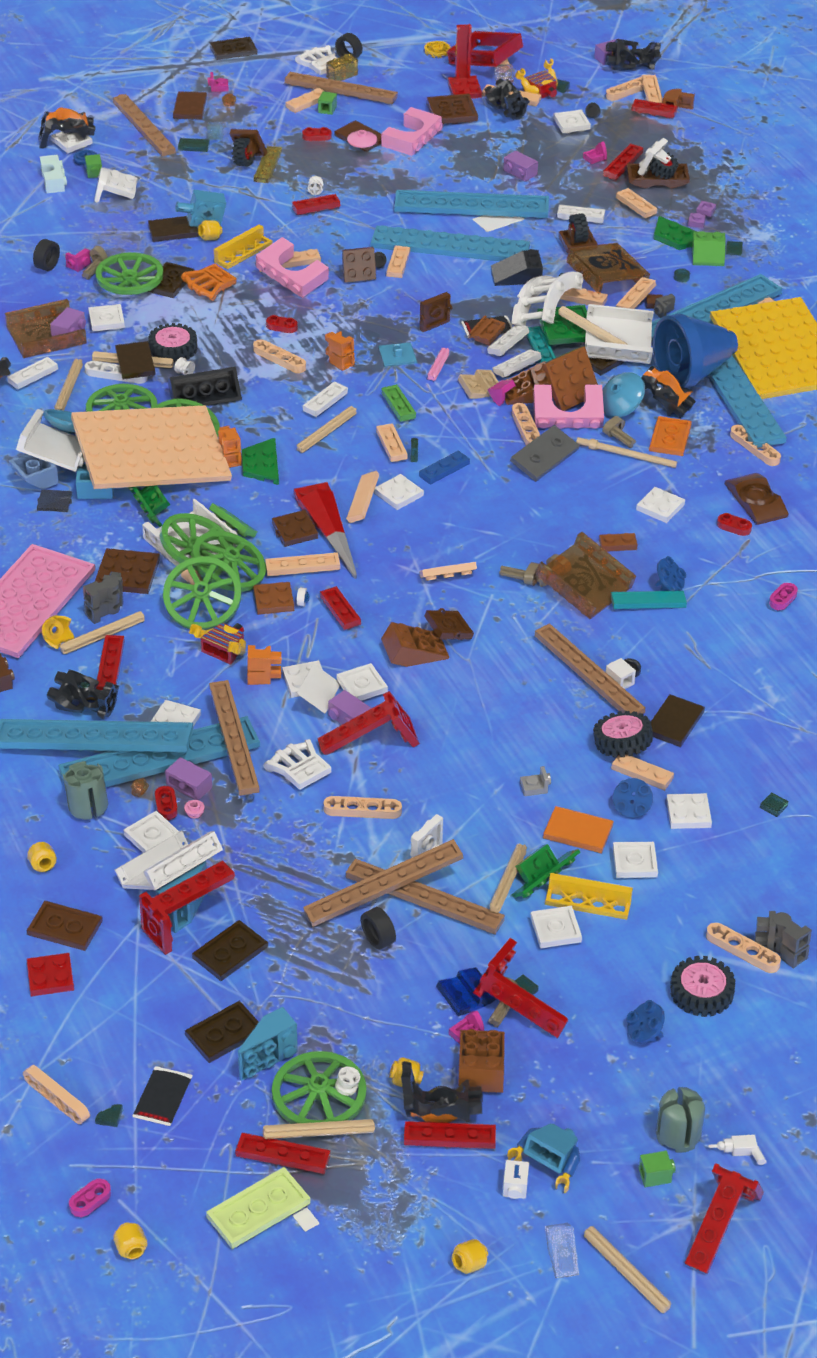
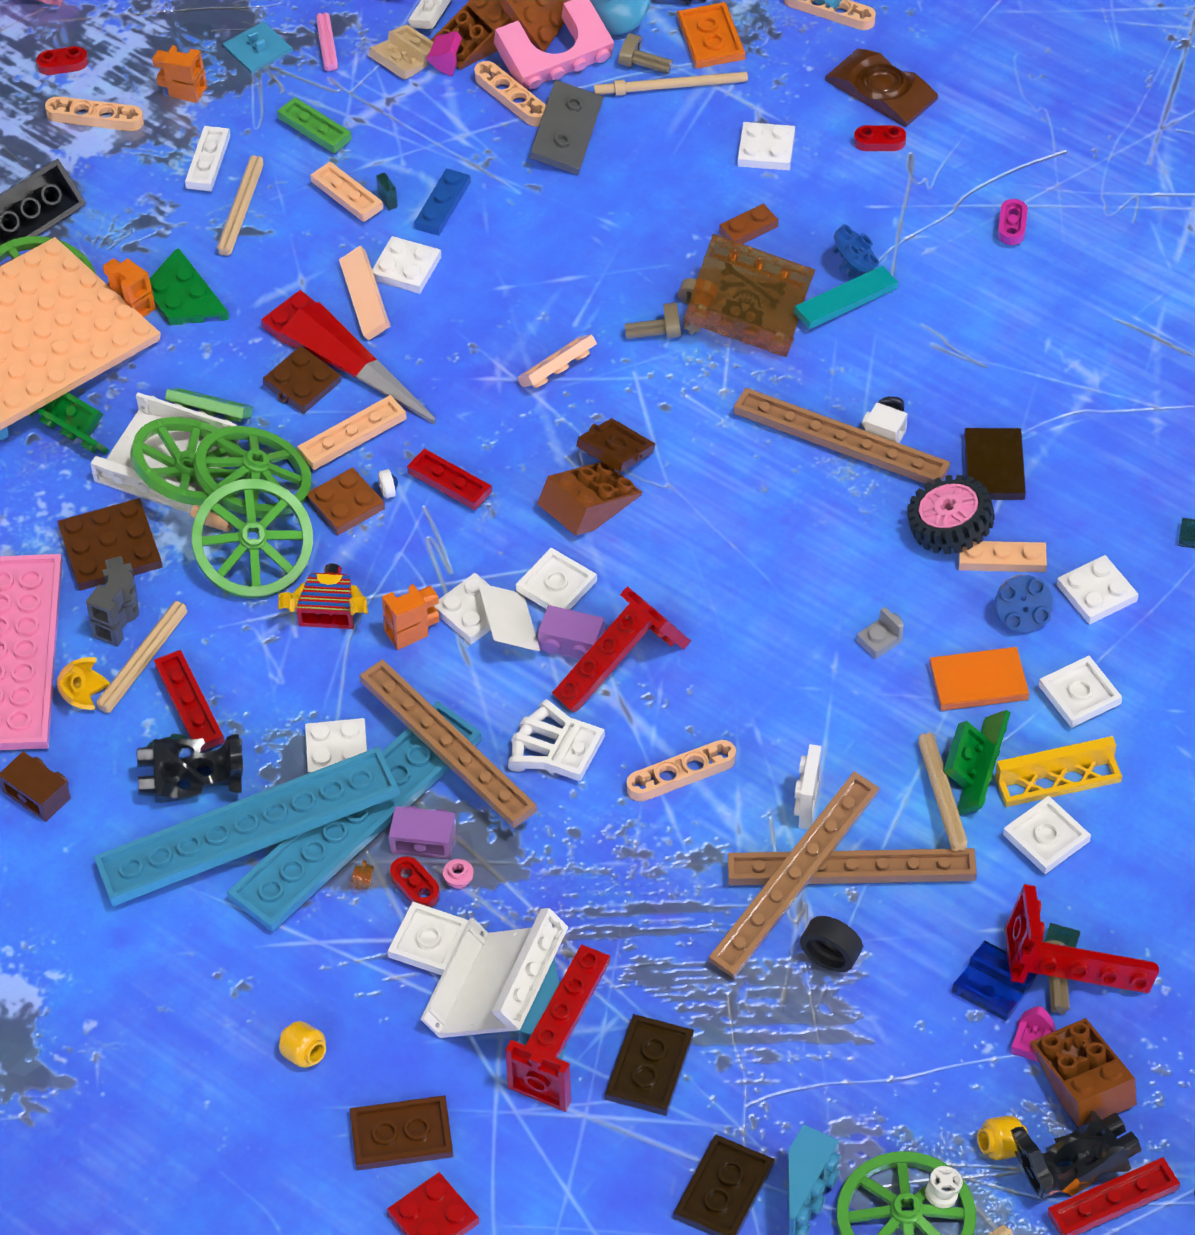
camera: 25 degrees left, 10 degrees up
sand green cylinder [63,761,108,820] -> none

